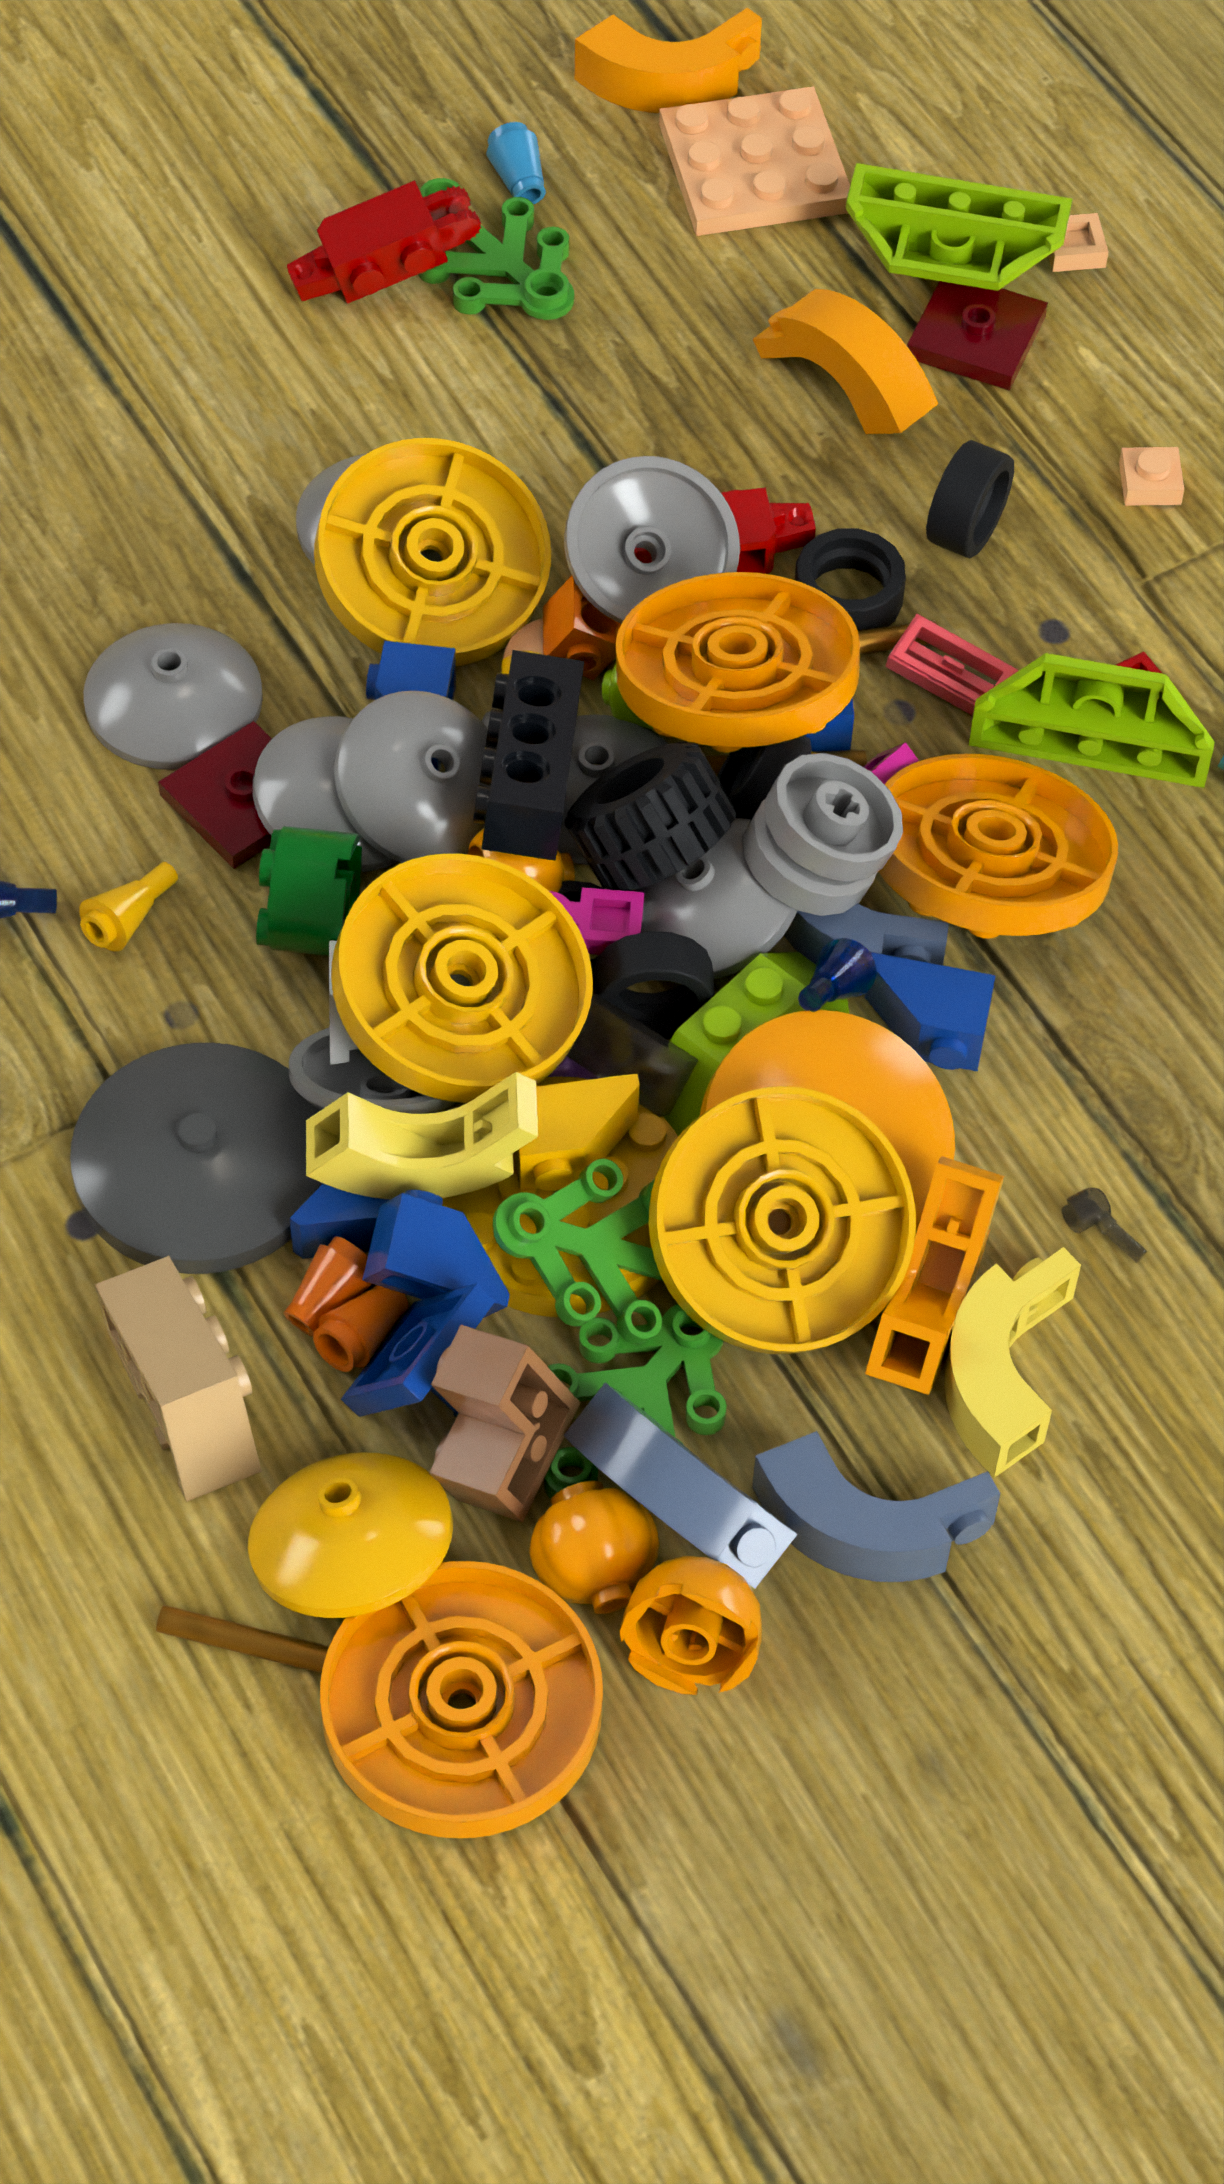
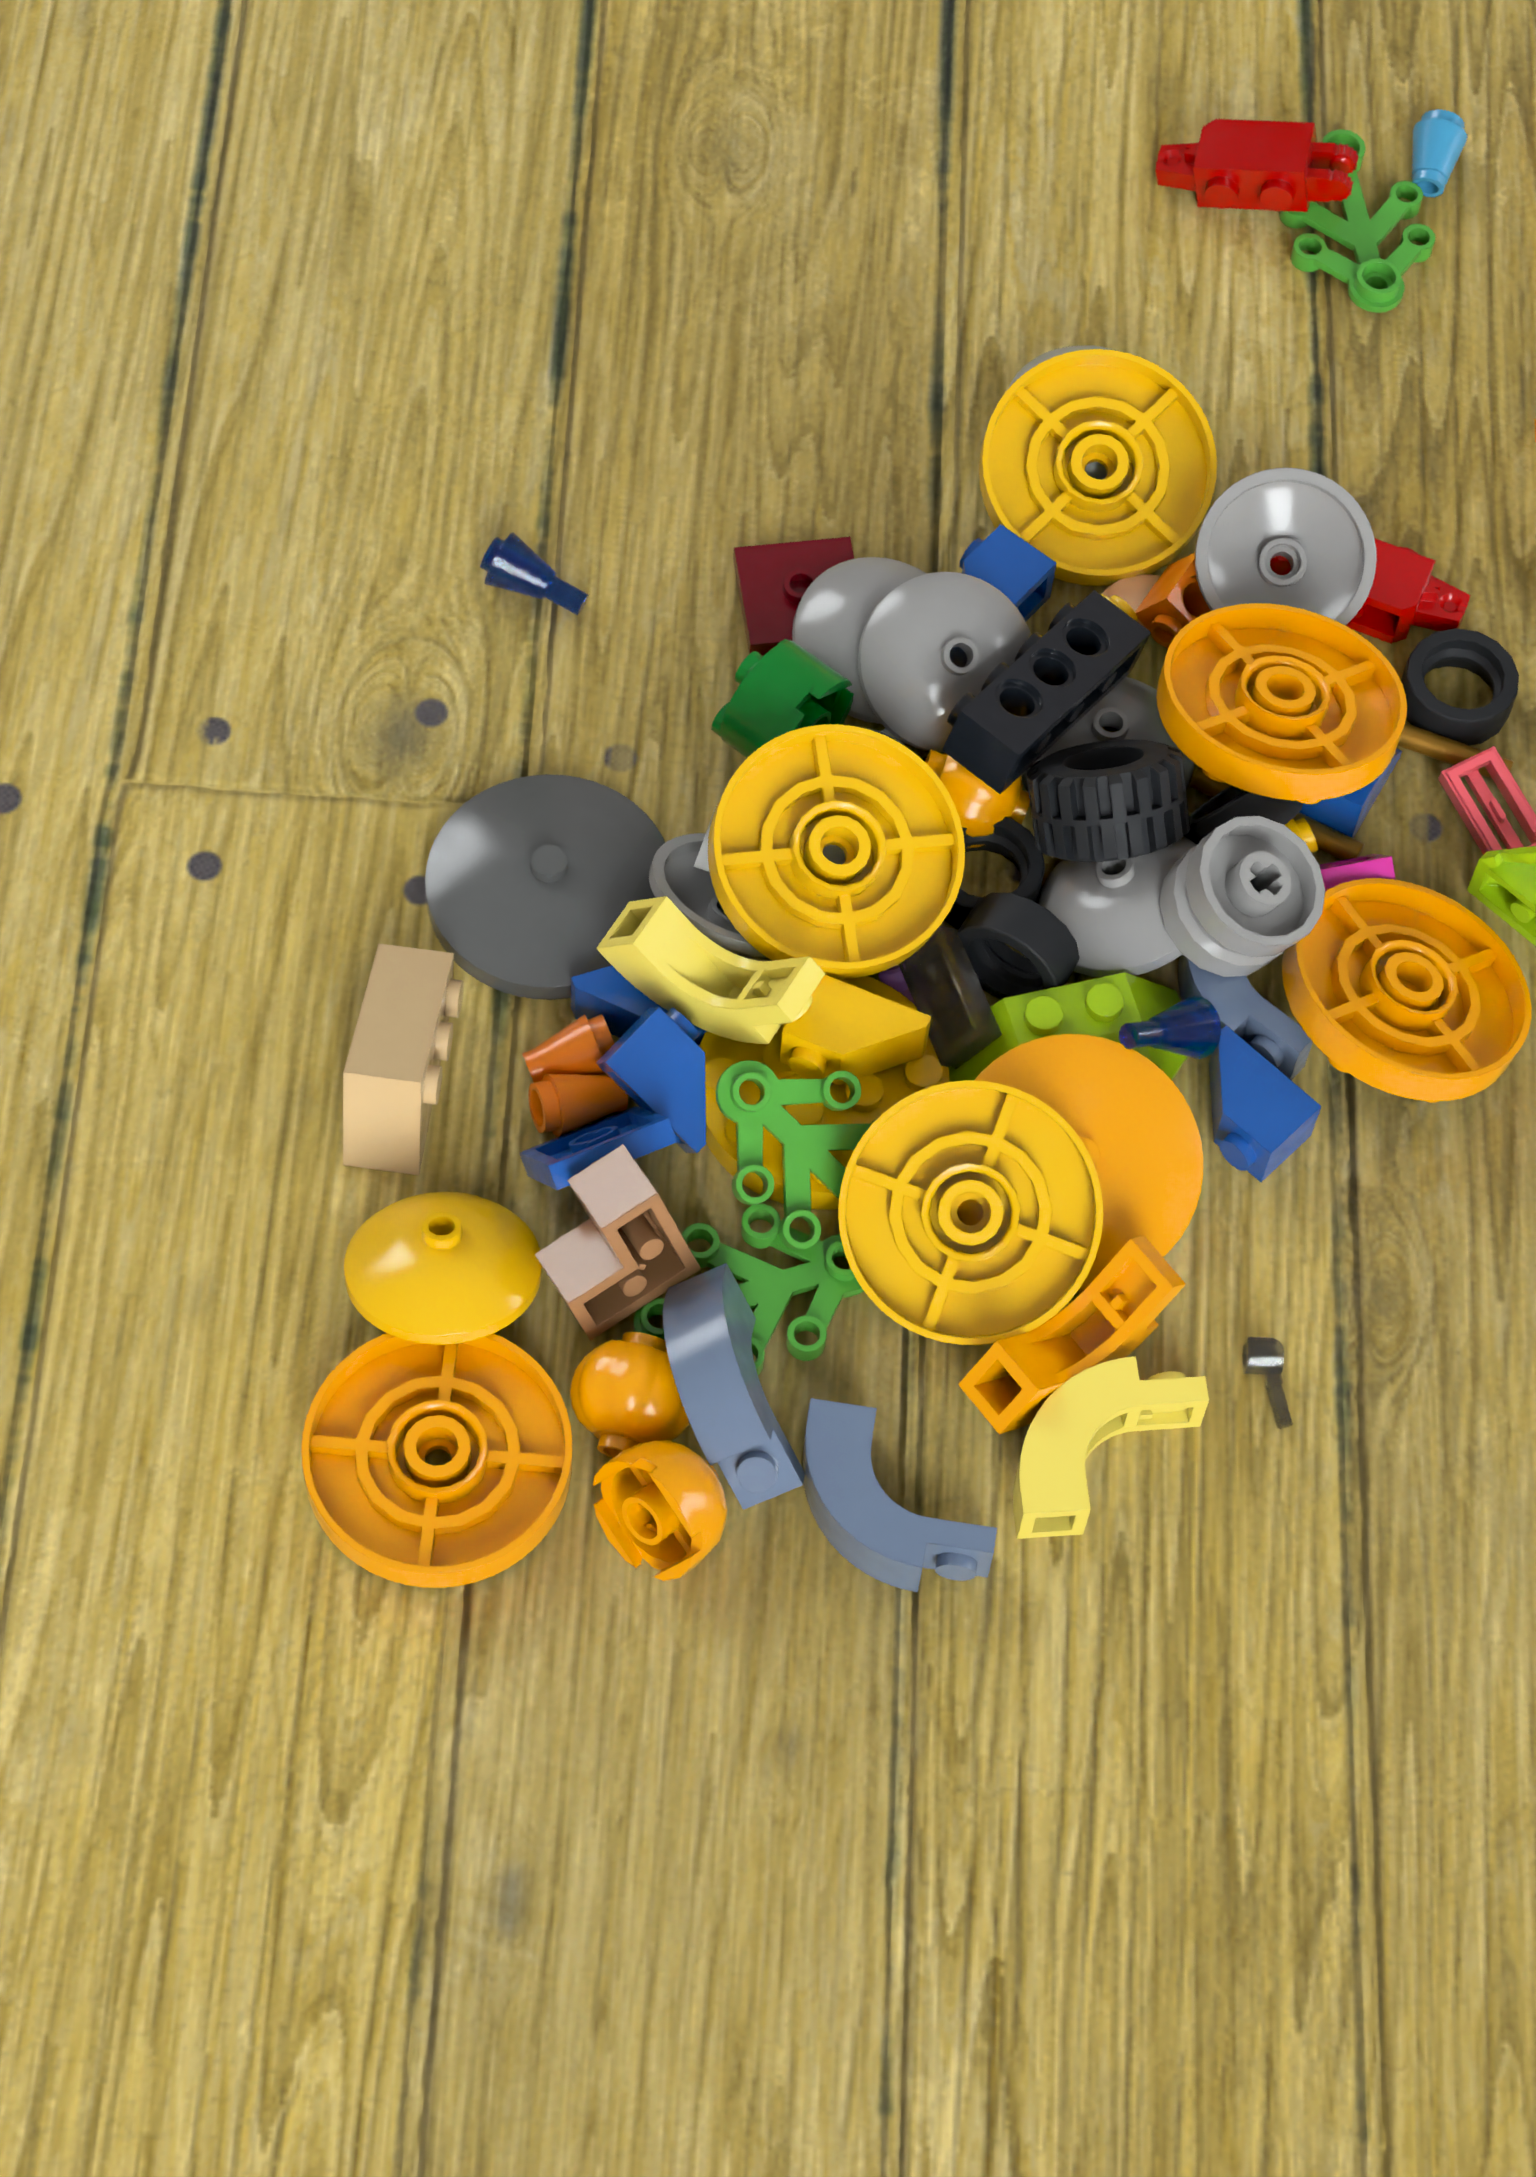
camera: 30 degrees right, 5 degrees up
yellow cone [79,862,178,952] -> none
light grey dish [84,623,263,770] -> none
pearl gold bar [156,1605,329,1673] -> none
dark pink plate [549,887,644,955] -> none

